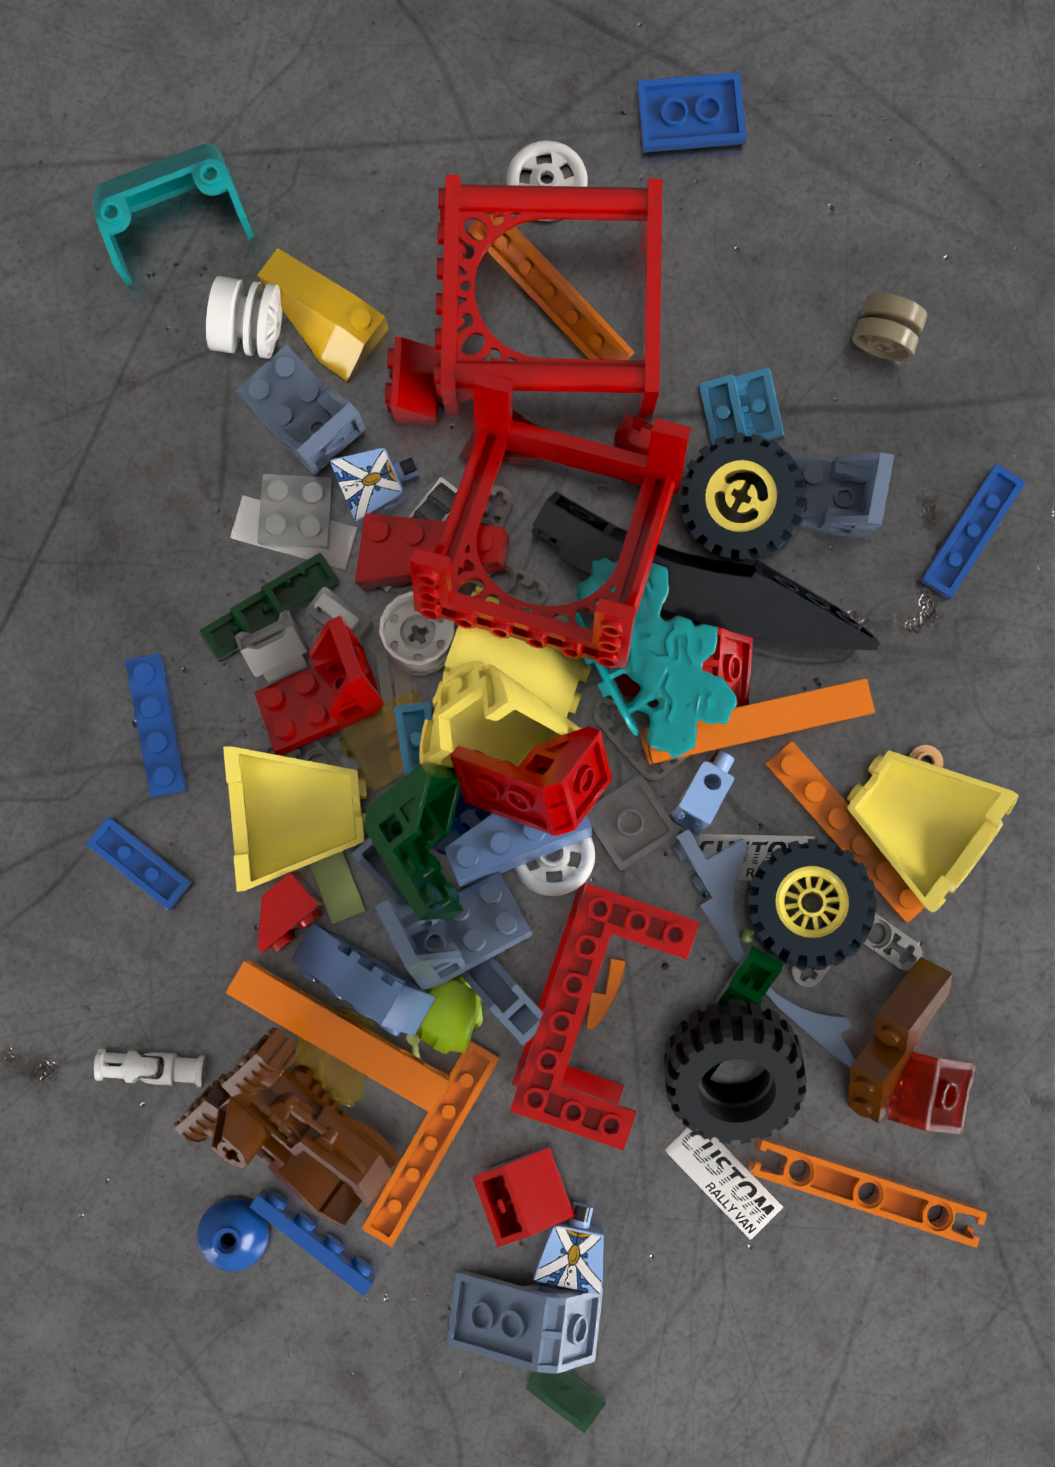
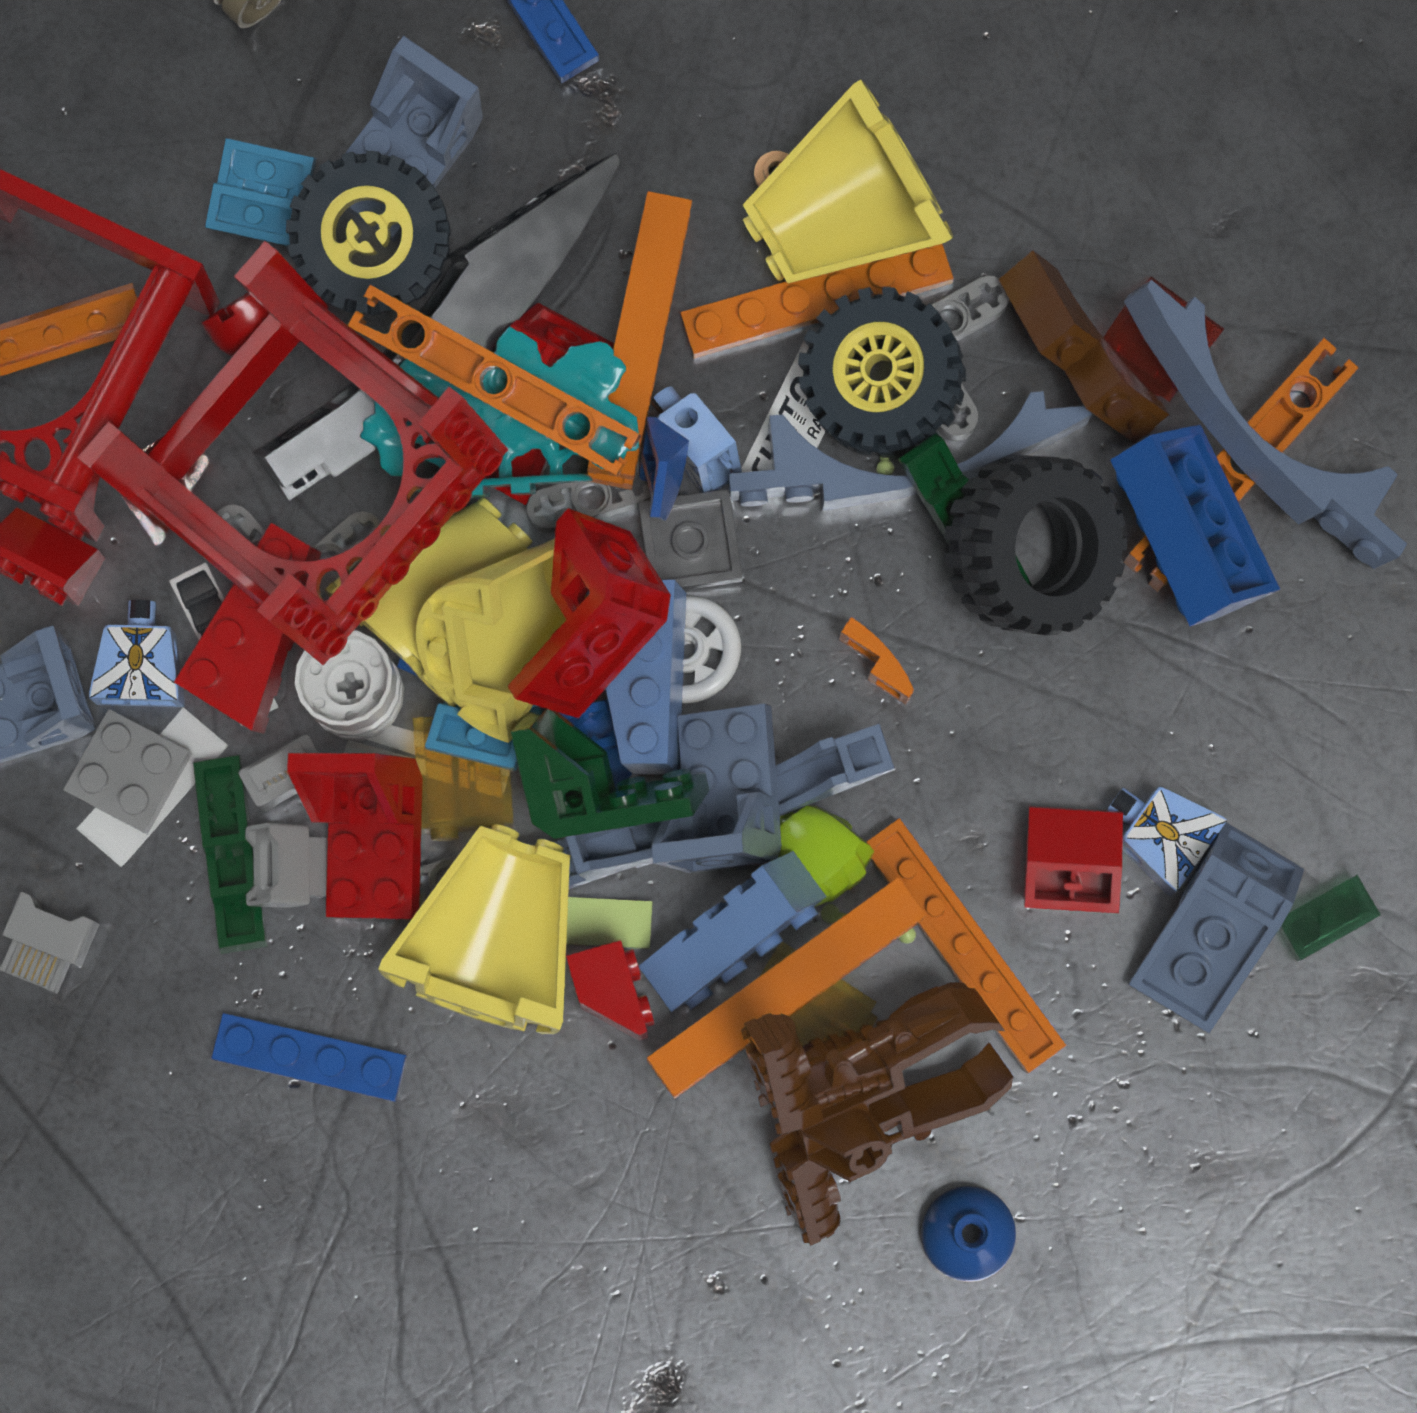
camera: 70 degrees left, 5 degrees down
blue plate [85,817,193,910] -> none
white piece [94,1048,207,1088] -> none
blue plate [249,1189,376,1296] -> none
red arch [510,883,700,1151] -> none
white sticker [665,1128,783,1240] -> none
none -> light grey piece [0,892,100,994]
none -> orange piece [348,285,641,477]
none -> blue slope [639,417,689,521]
none -> blue slope [1110,424,1280,627]
none -> sand blue slope [1124,280,1407,569]

